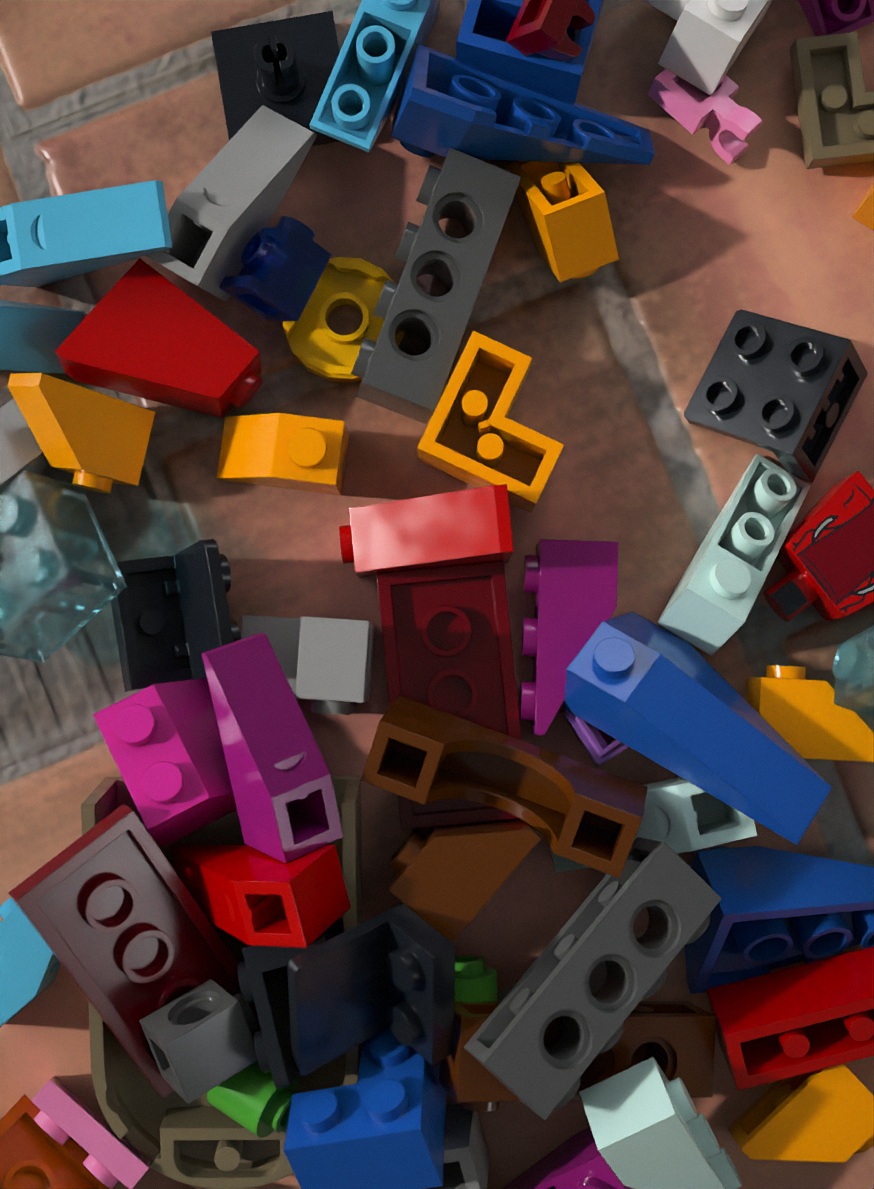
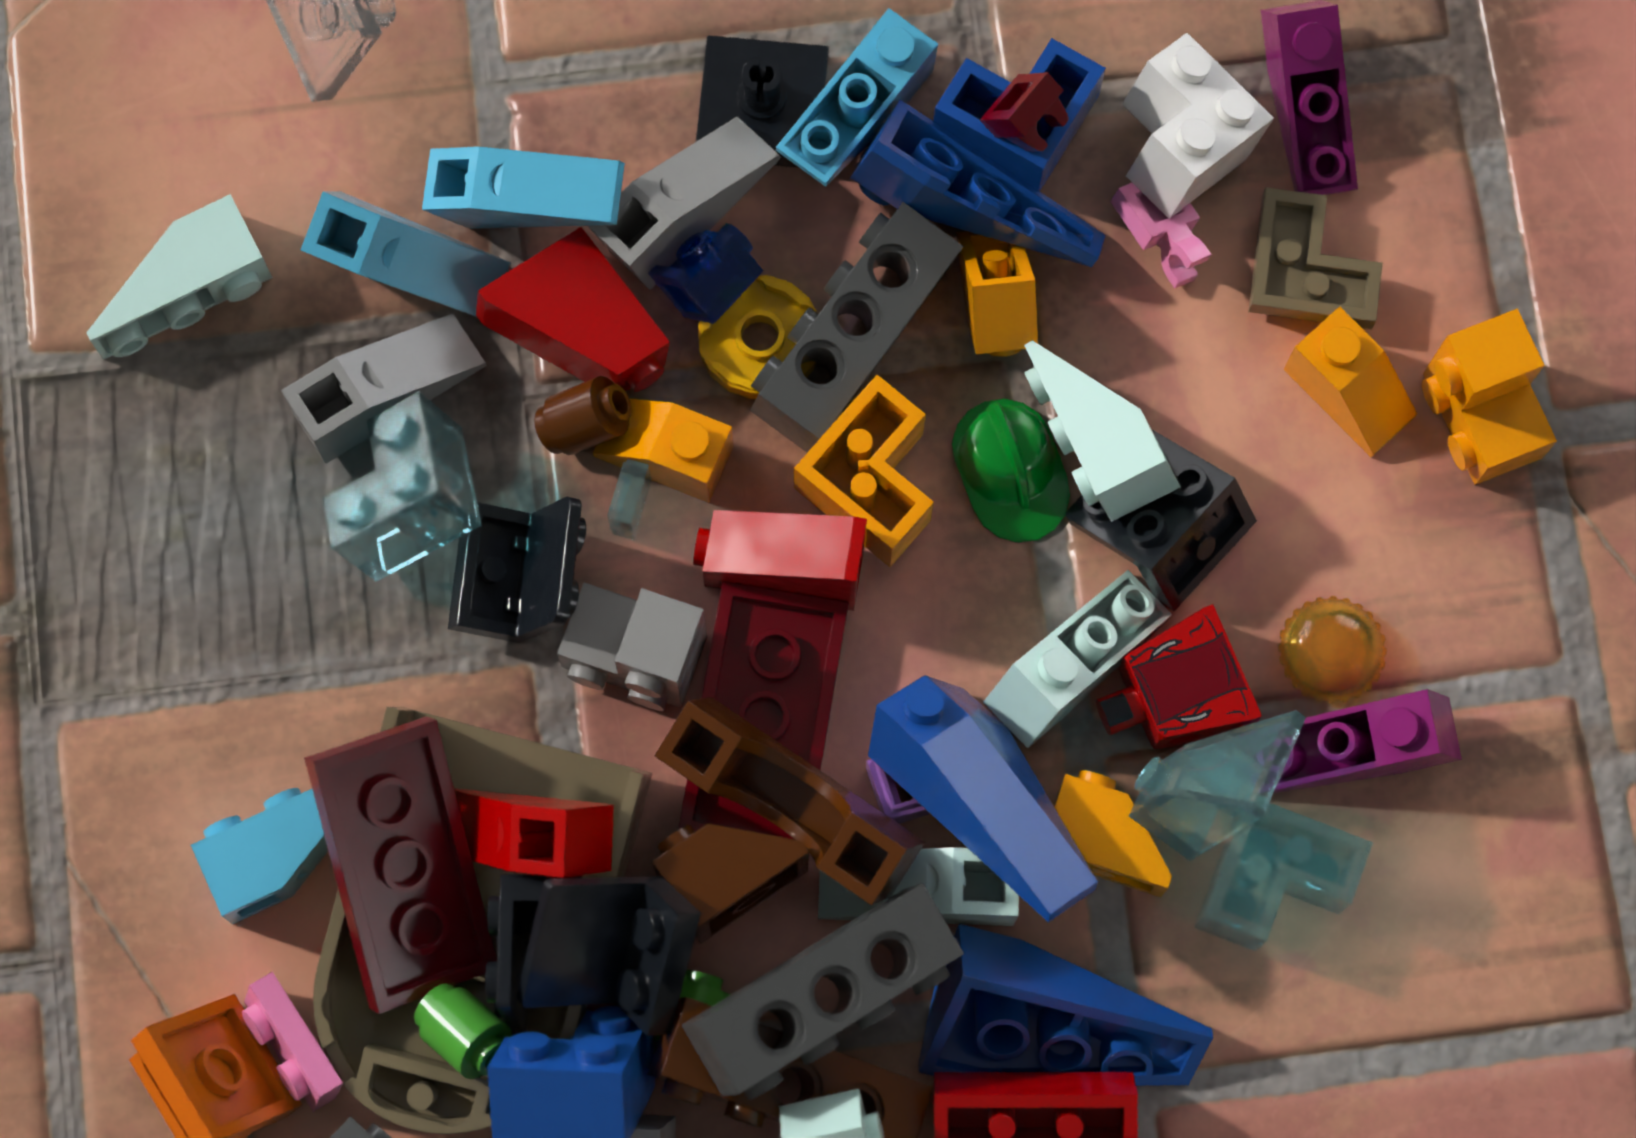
camera: 10 degrees right, 10 degrees down
light orange slope [8,373,155,494] -> none
dark pink slope [93,678,237,848] -> none
dark grey brick [139,979,258,1104] -> none
magenta slope [202,633,343,863] -> none
magenta slope [520,539,619,735] -> none
none -> reddish brown brick [534,376,632,455]
none -> clear light blue tile [607,459,652,540]
none -> green piece [952,398,1070,543]
none -> light aqua slope [1024,340,1180,522]

